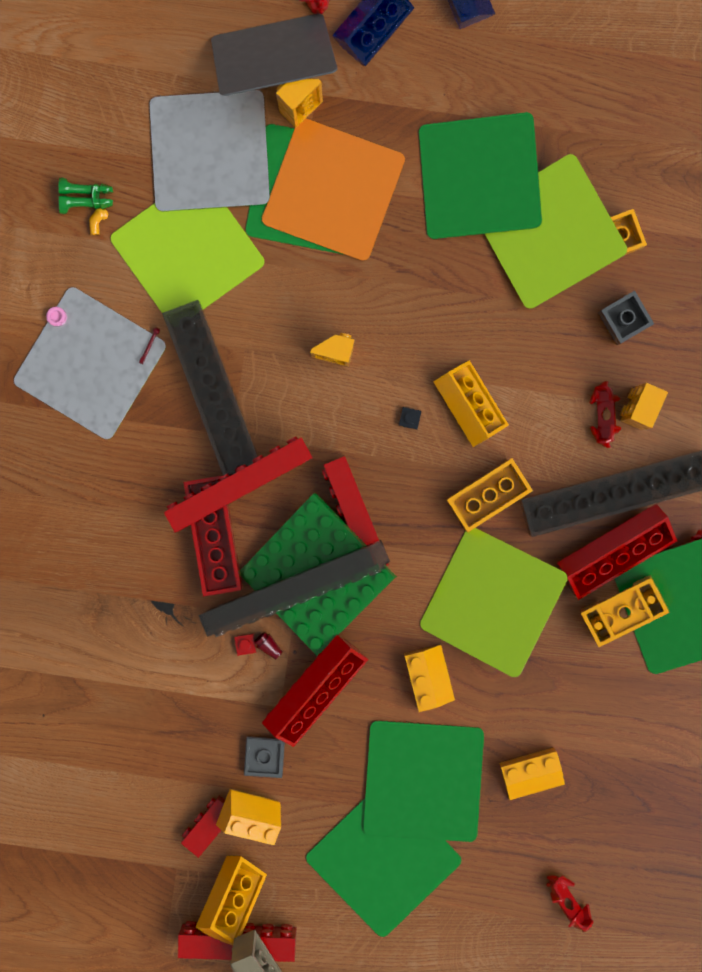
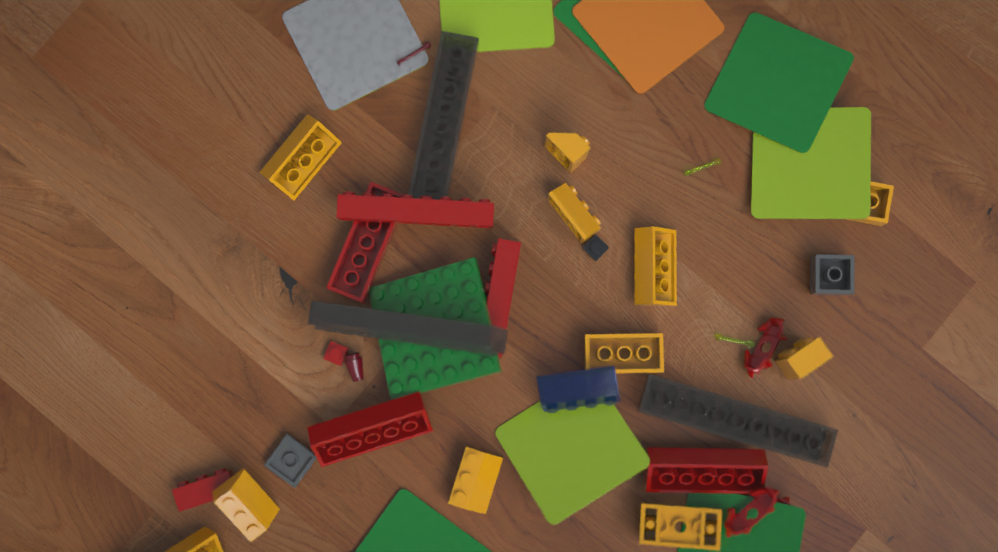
camera: 30 degrees right, 5 degrees down
none -> light orange slope [259,114,342,200]
none -> clear blue slope [536,366,621,413]
none -> light orange slope [547,183,601,244]
none -> clear neon green hinge [684,158,722,176]
none -> clear neon green hinge [715,334,755,348]
none -> red piece [724,486,780,538]

